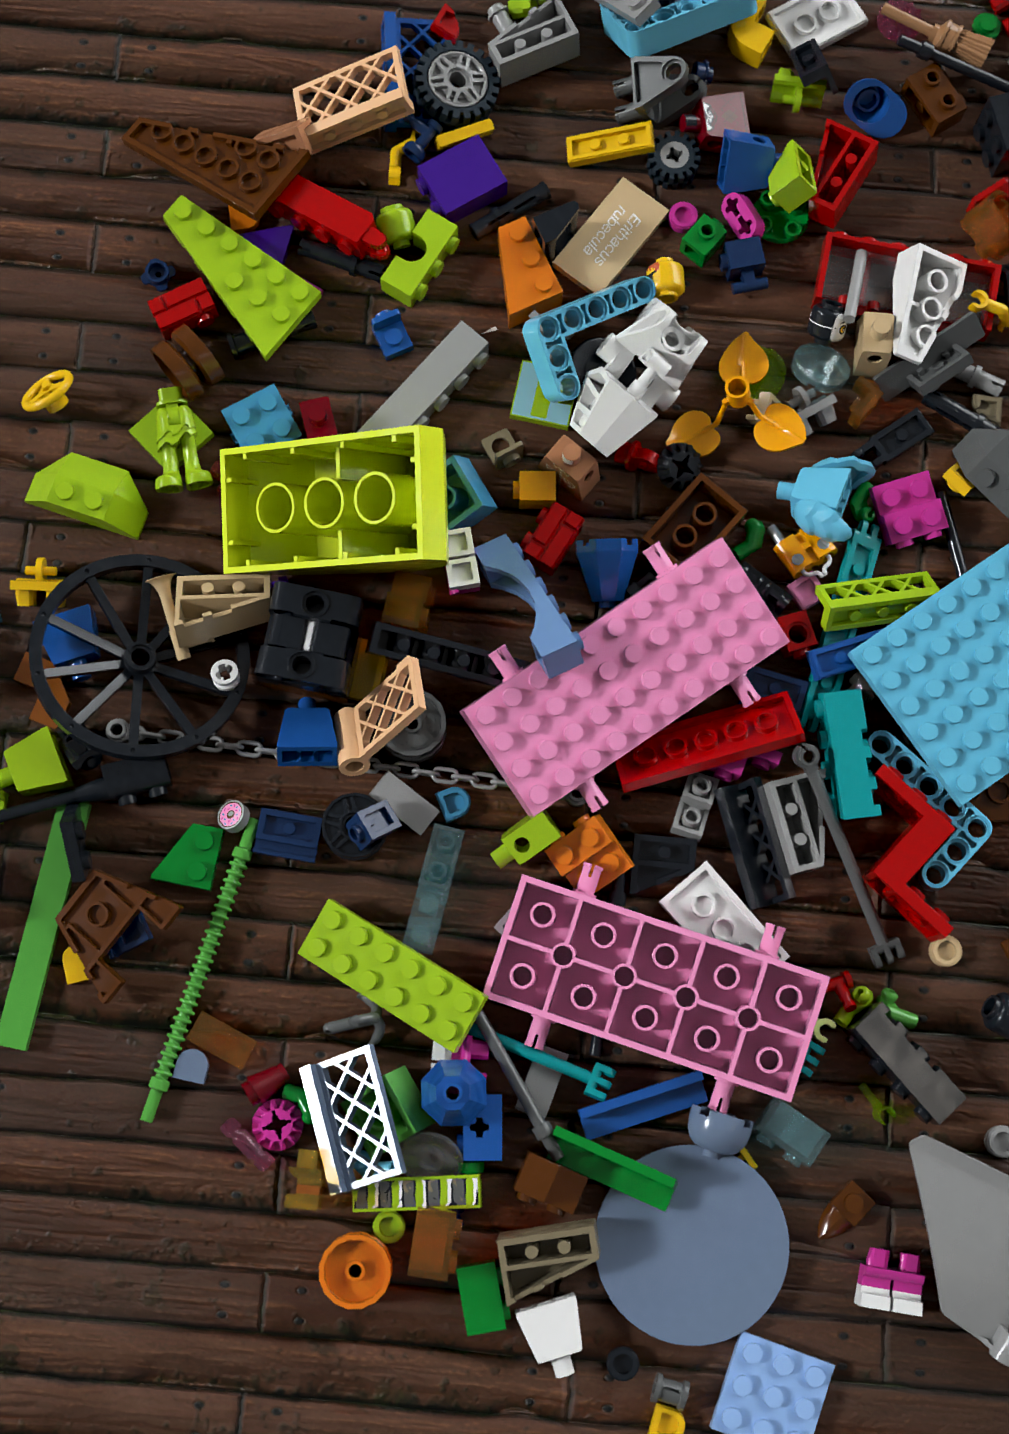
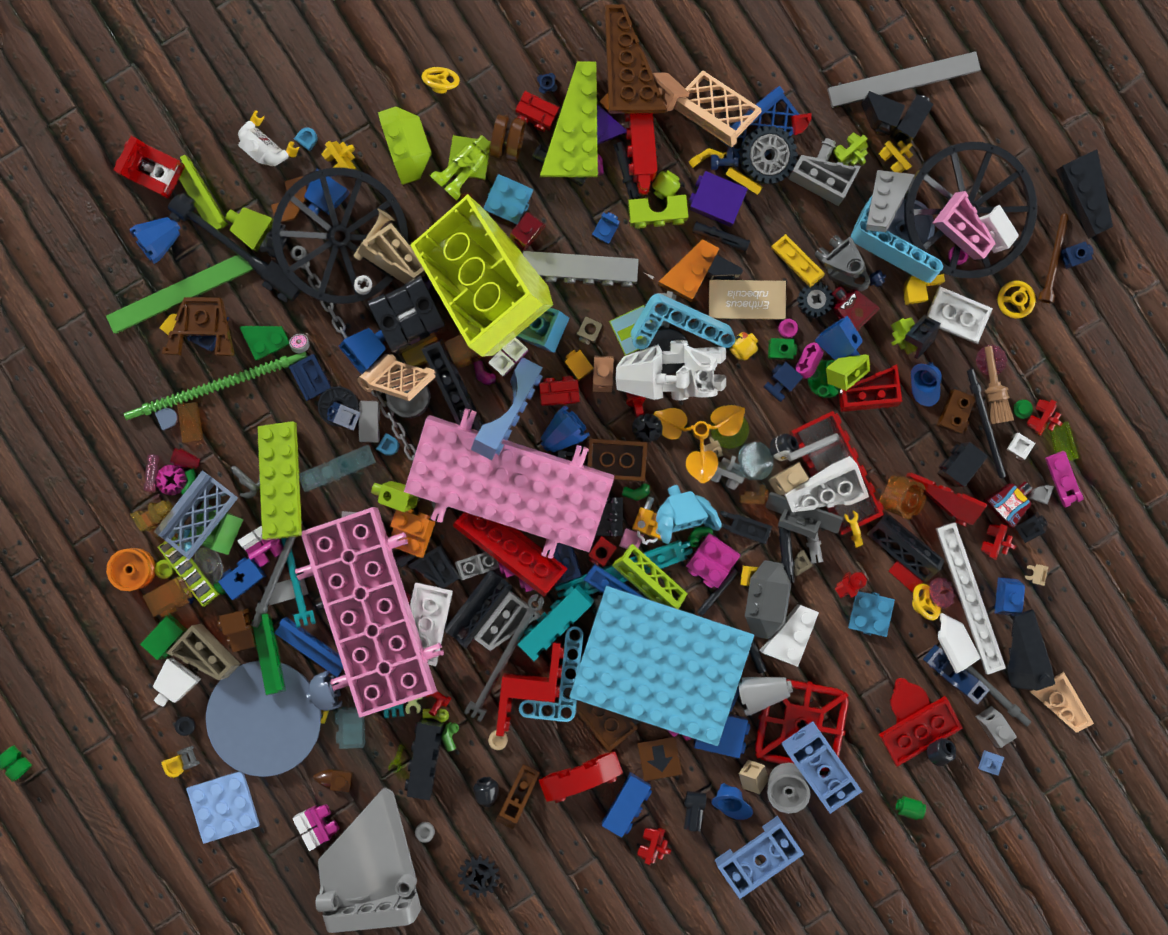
camera: 55 degrees right, 10 degrees up
black wing [59,802,92,883] -> none
blue cone [421,1059,487,1126] -> none
none -> magenta arm [473,361,496,385]

